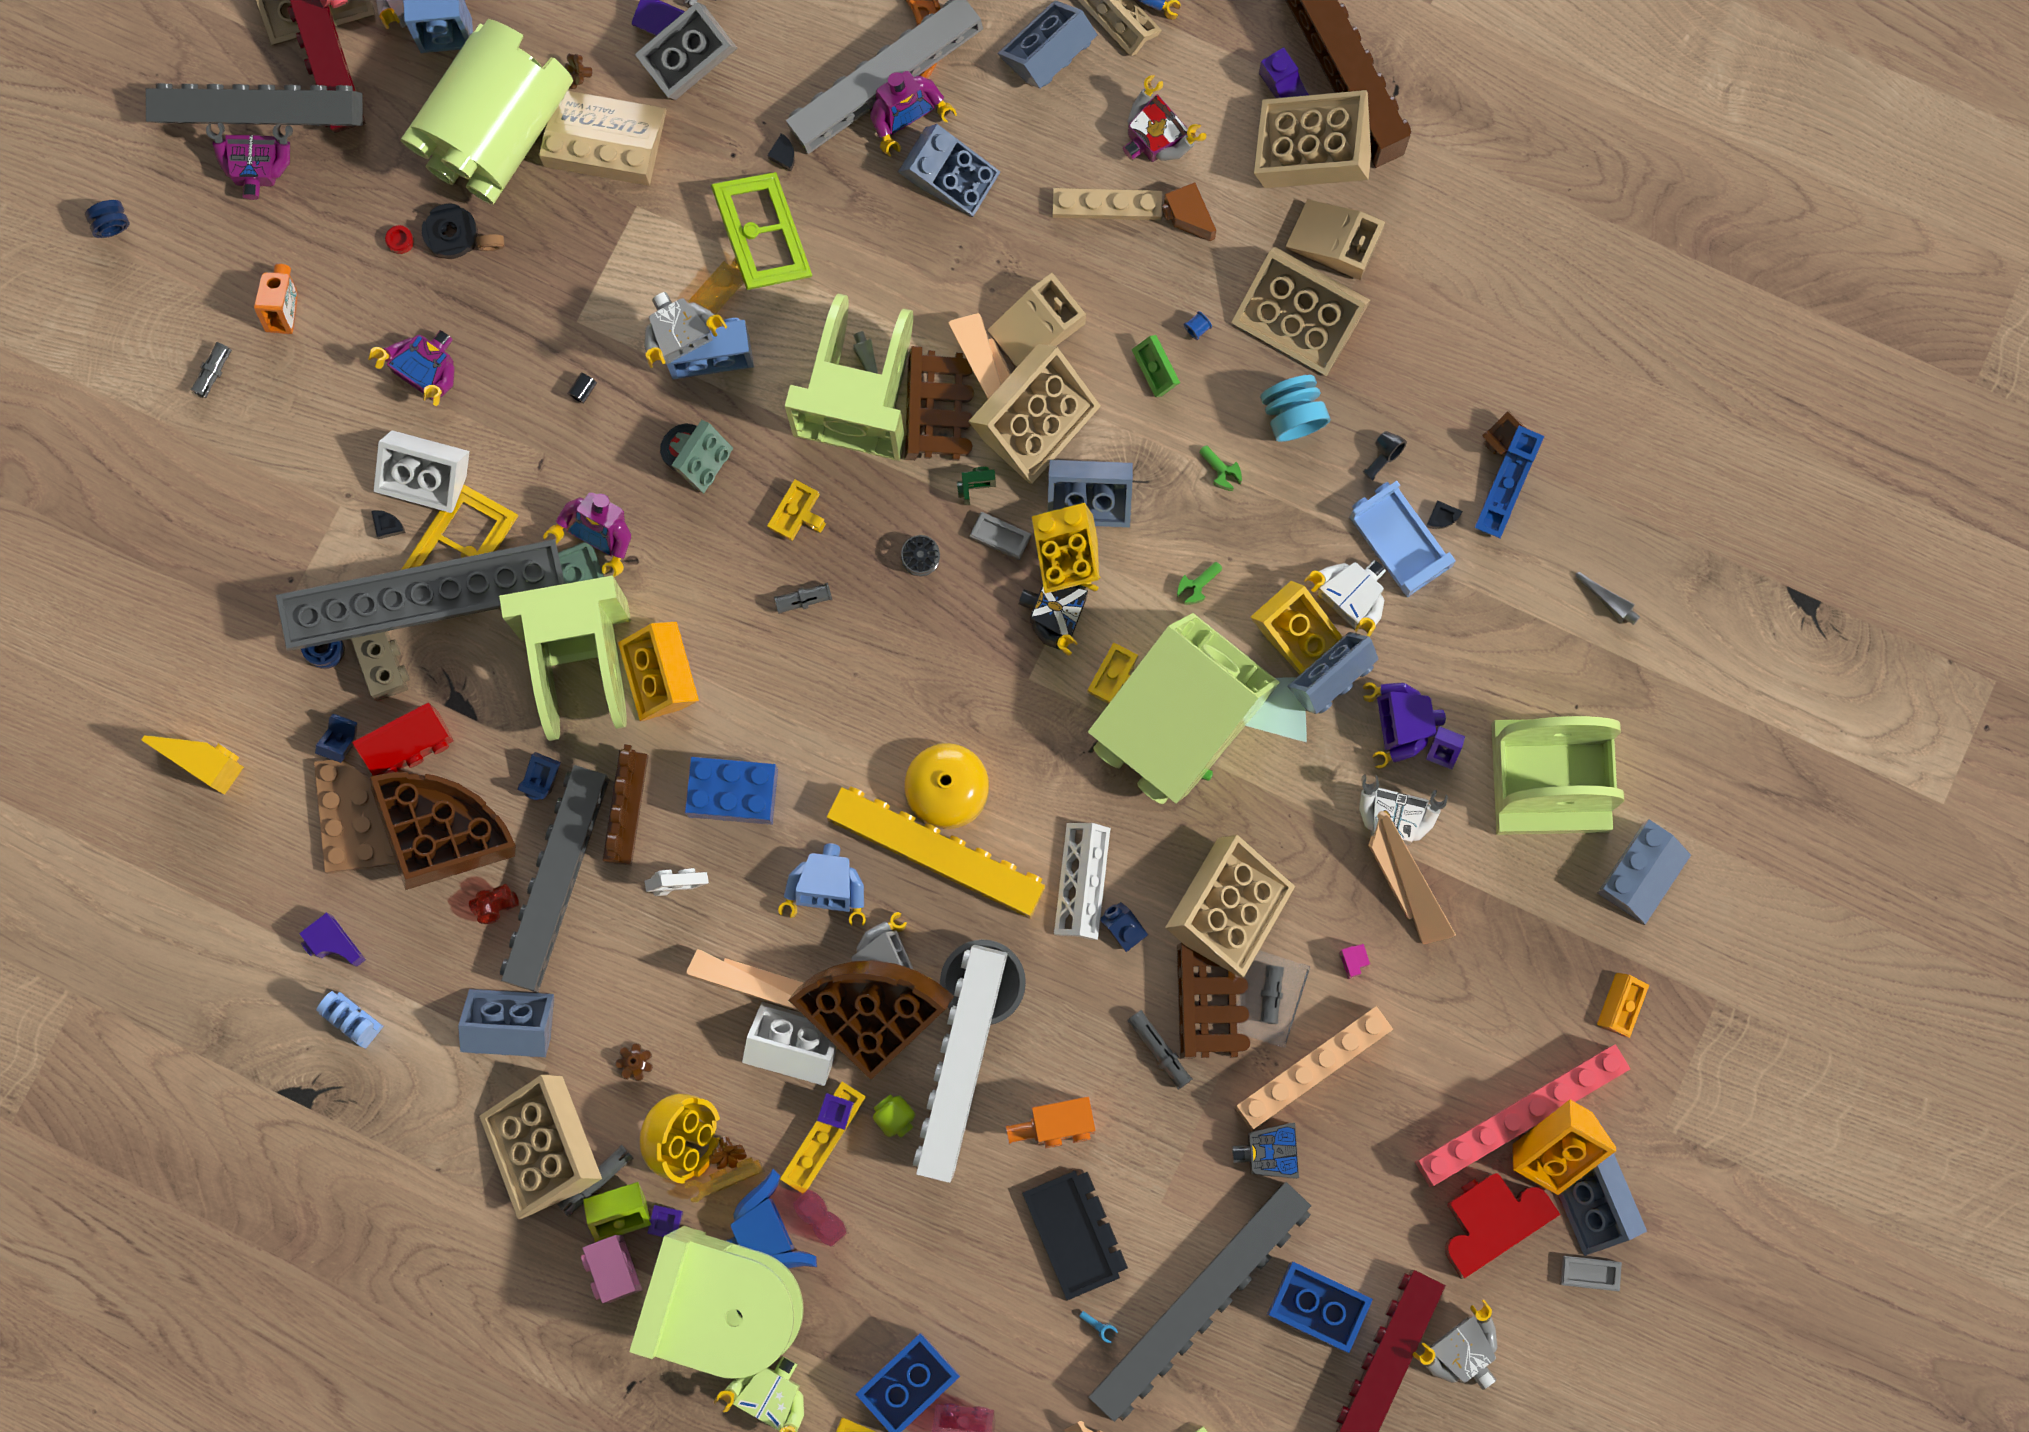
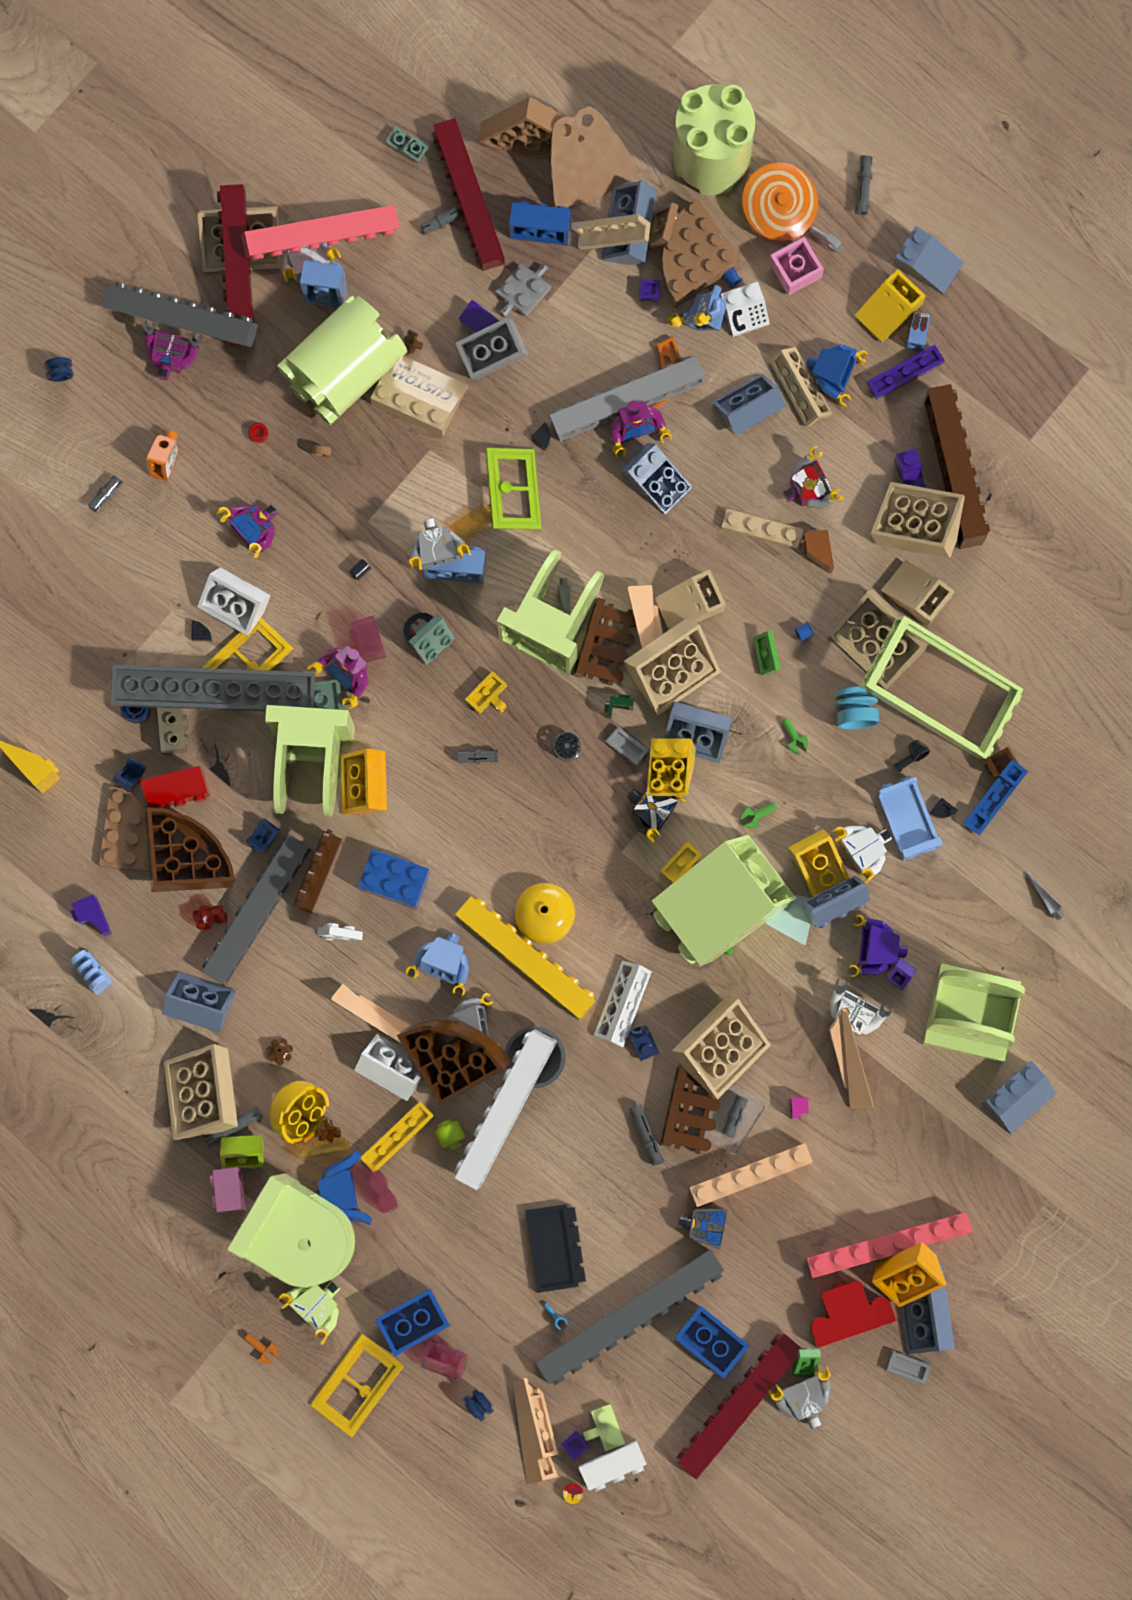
camera: 15 degrees right, 0 degrees up
black plate [422,203,478,259] -> none
dark purple plate [647,1205,683,1237] -> none
dark purple plate [817,1093,854,1130] -> none
orange brick [1006,1096,1096,1149] -> none
light orange slope [1597,973,1649,1038] -> none
none -> clear pink brick [349,615,386,663]
none -> bright green plate [792,1348,821,1377]
none -> yellowish green door [860,616,1023,759]

